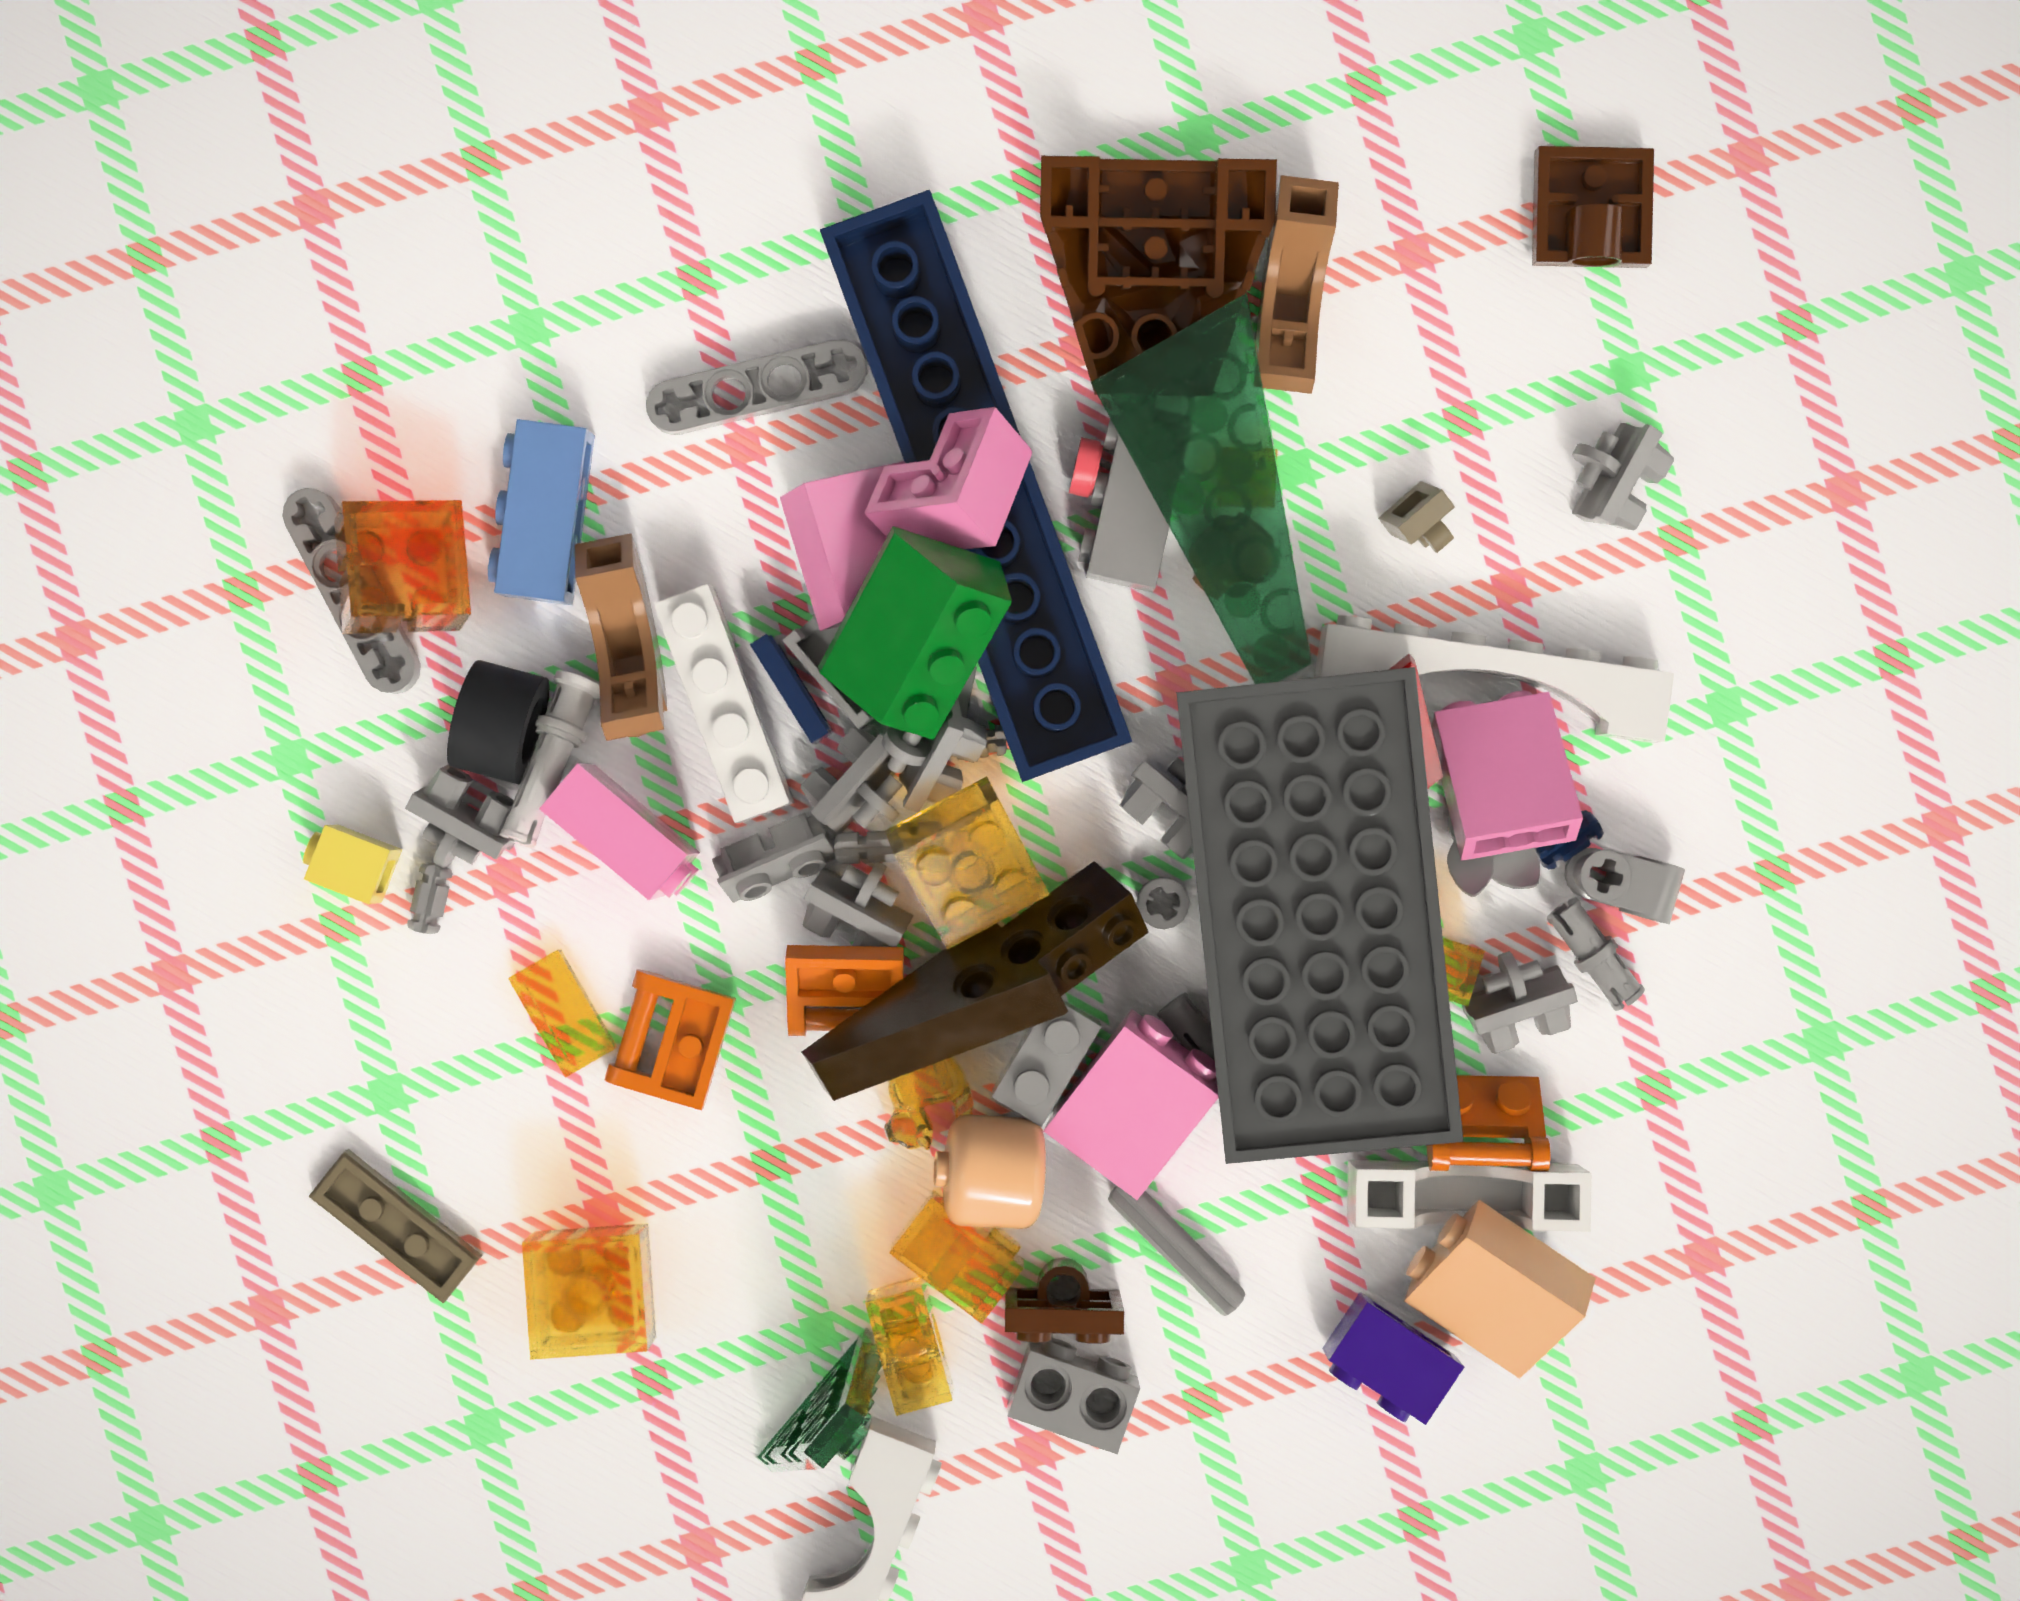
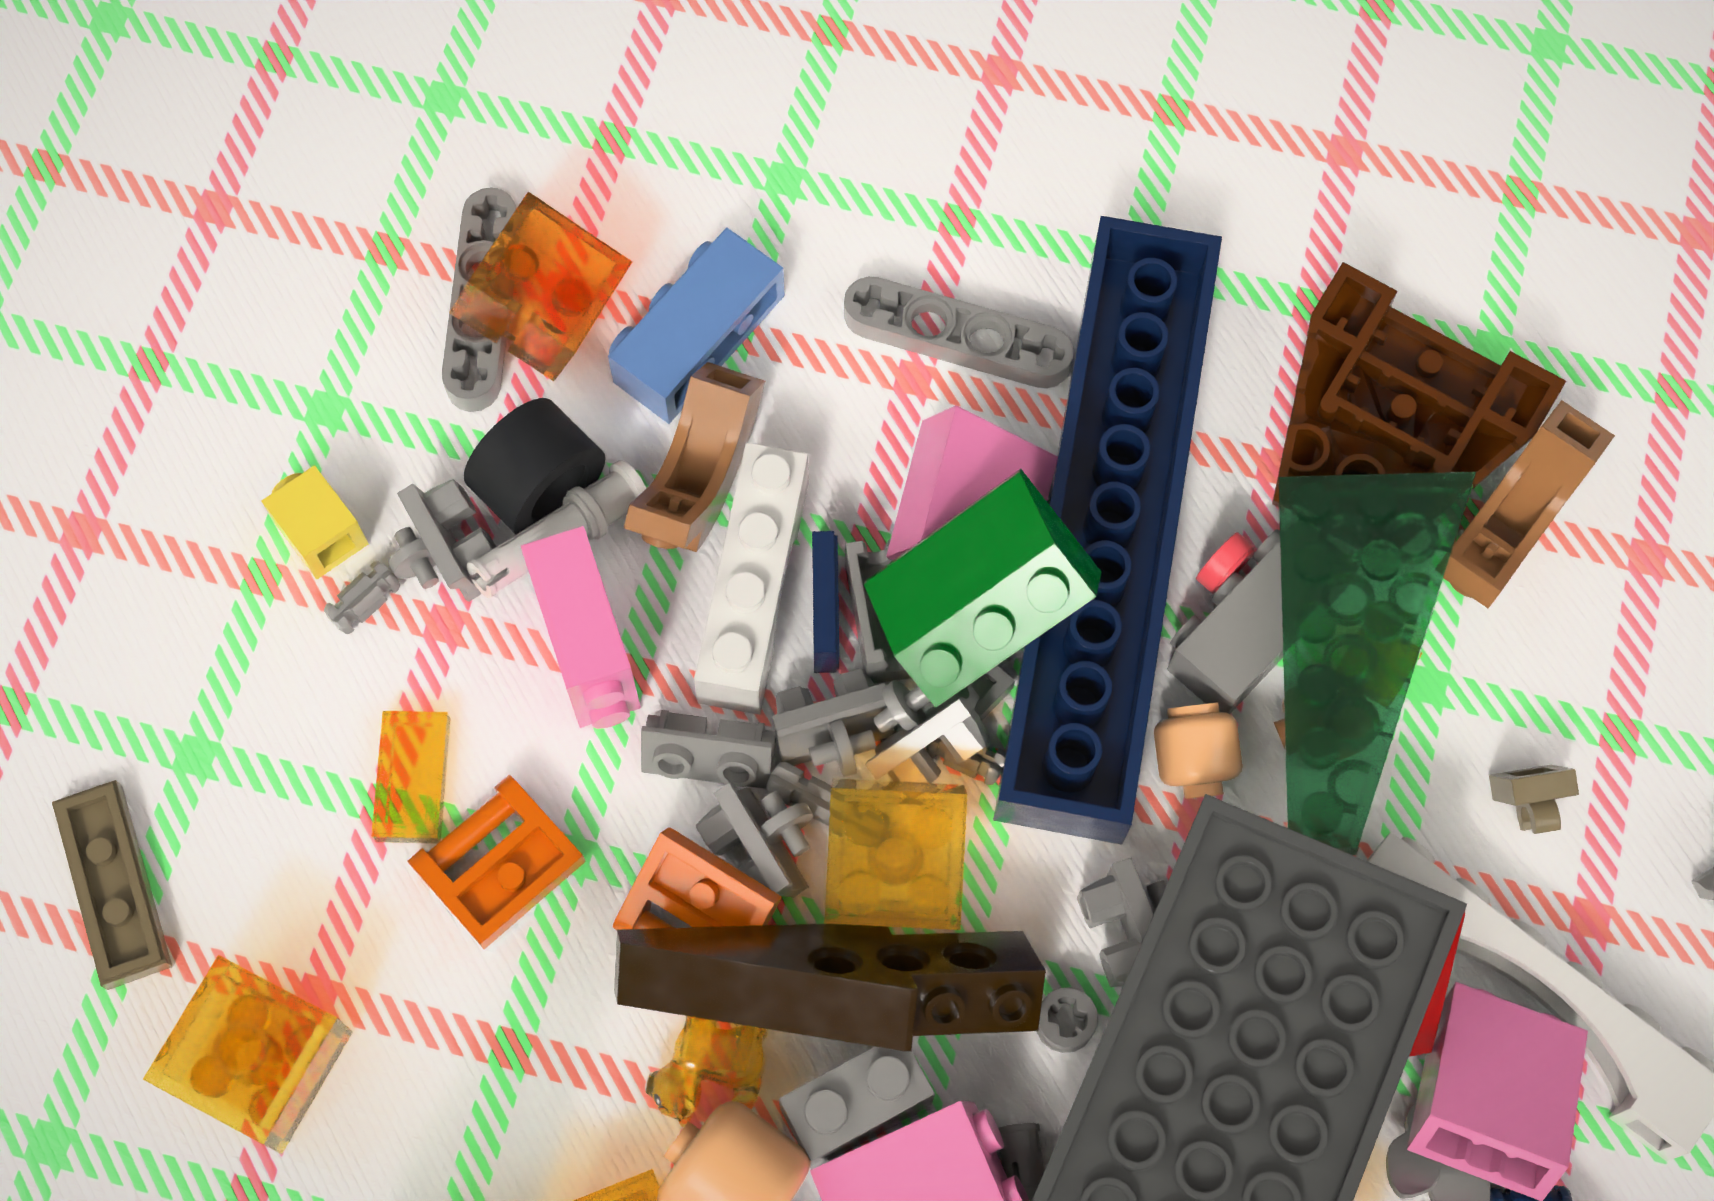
camera: 25 degrees right, 20 degrees down
bright pink panel [865,407,1032,549] -> none
none -> light nougat head [1154,703,1243,799]

